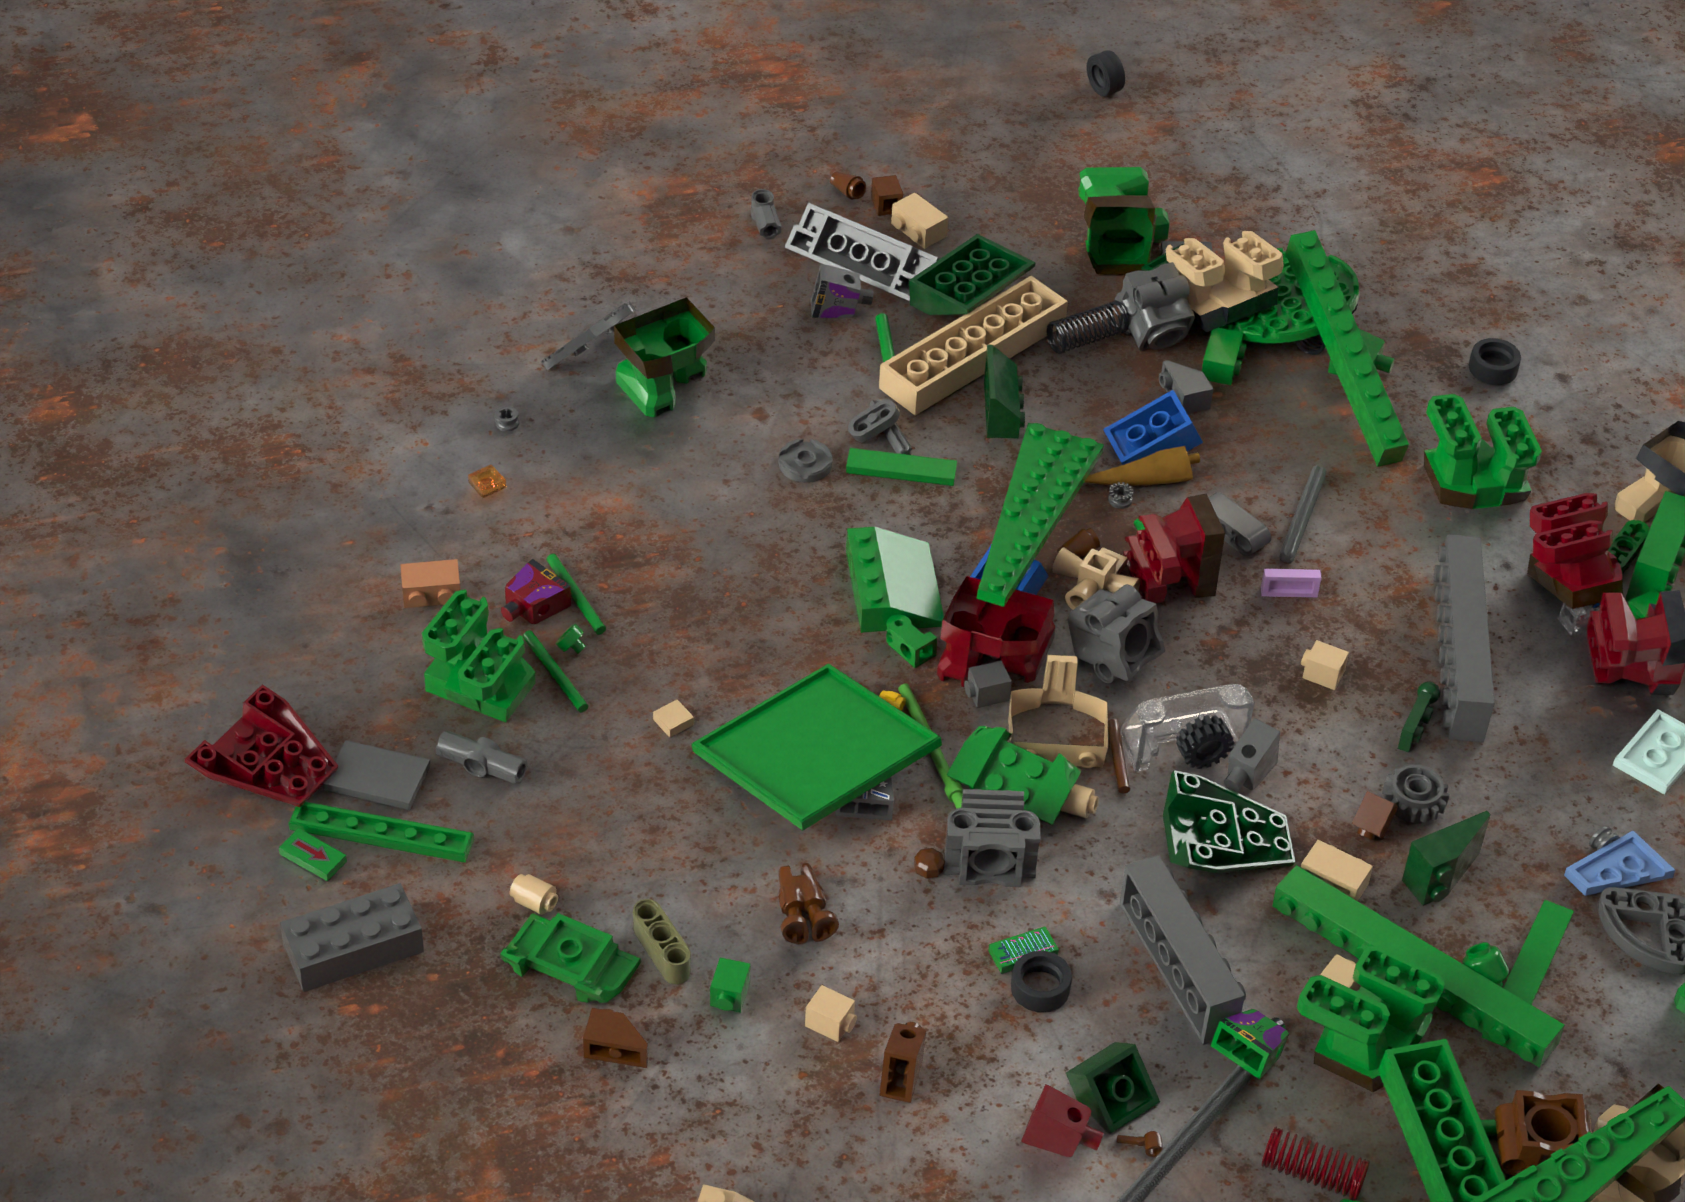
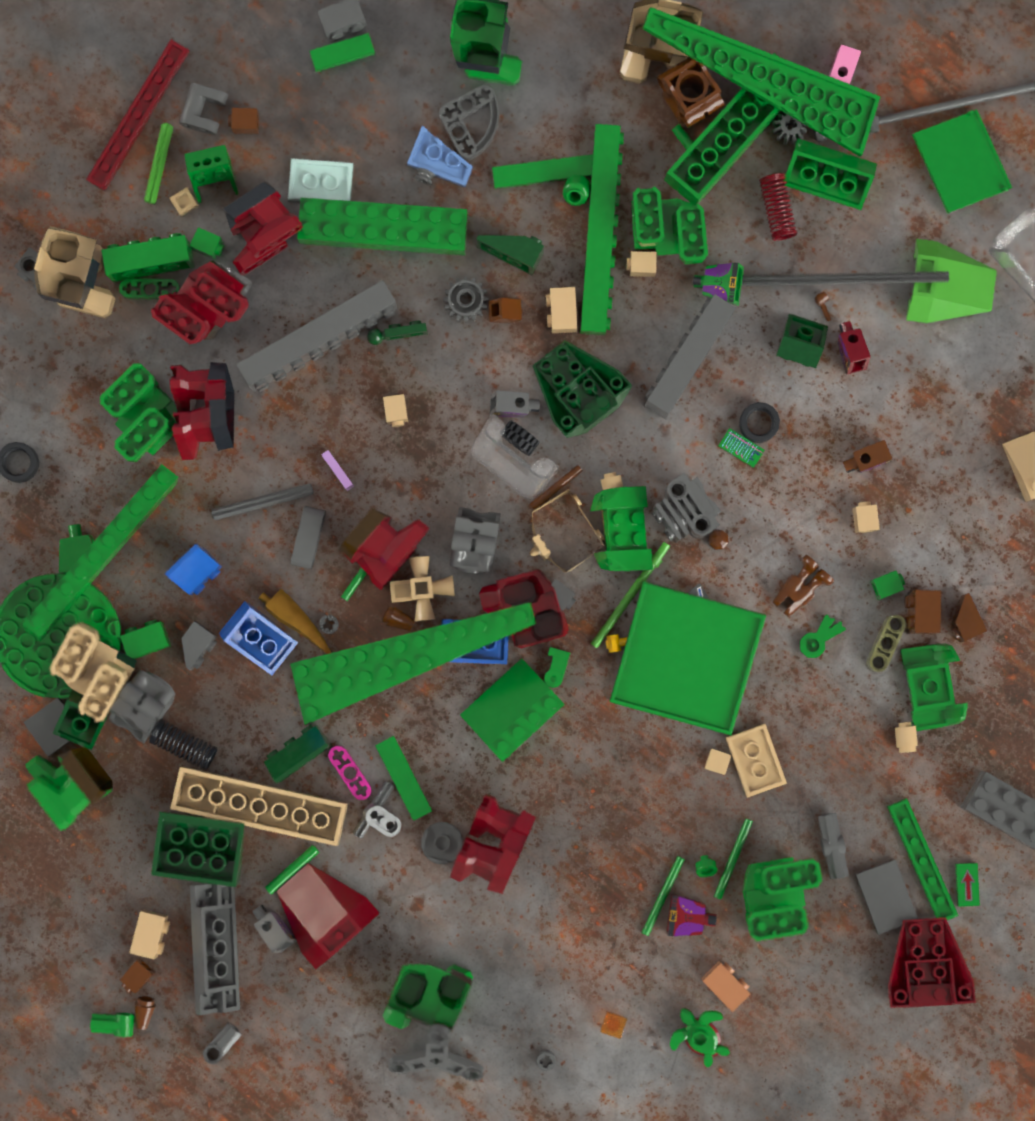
camera: 125 degrees left, 40 degrees up
none -> green piece [90,1013,134,1037]
none -> blue slope [165,544,222,596]
none -> dark red piece [169,362,235,460]
none -> dark red wedge [276,863,380,969]
none -> green brick [297,197,468,256]
none -> dark pink beam [328,746,372,800]
none -> dark red piece [449,793,536,894]
none -> green animal [670,1008,730,1068]
none -> tan tile [725,724,787,798]
none -> green piece [799,615,846,658]
none -> reddish brown brick [904,590,941,635]

